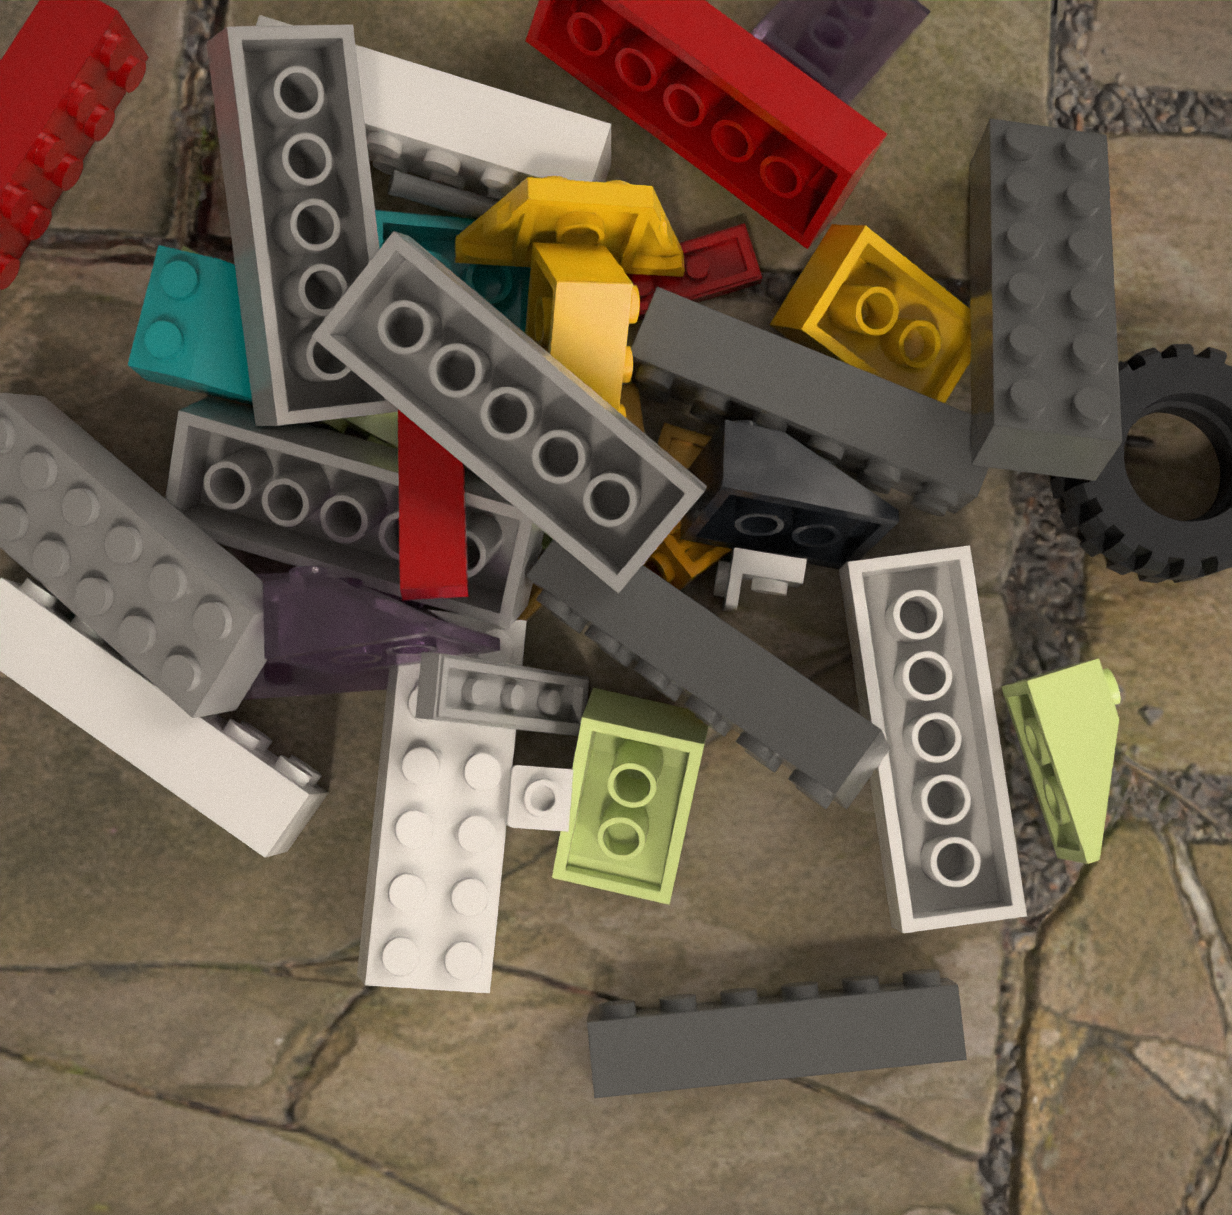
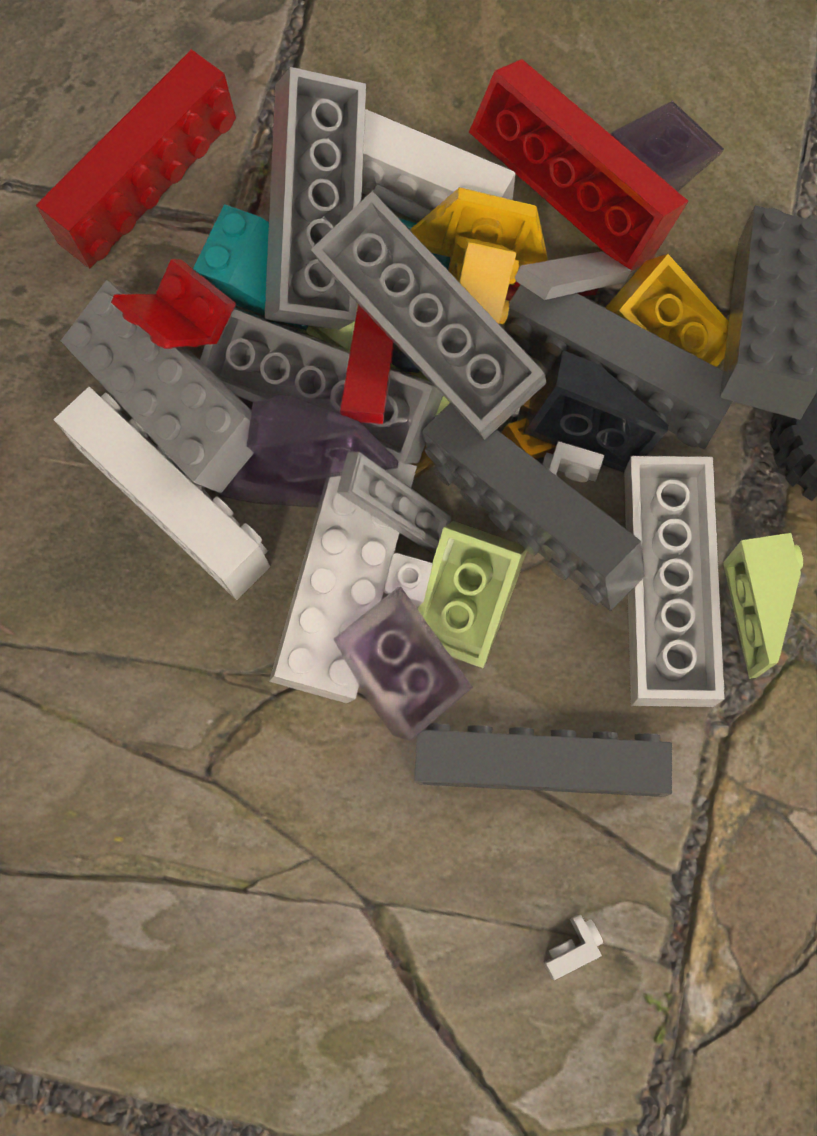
camera: 15 degrees right, 10 degrees down
none -> red bracket [111,259,236,349]
none -> slope [333,587,473,741]
none -> light grey tile [515,251,631,300]

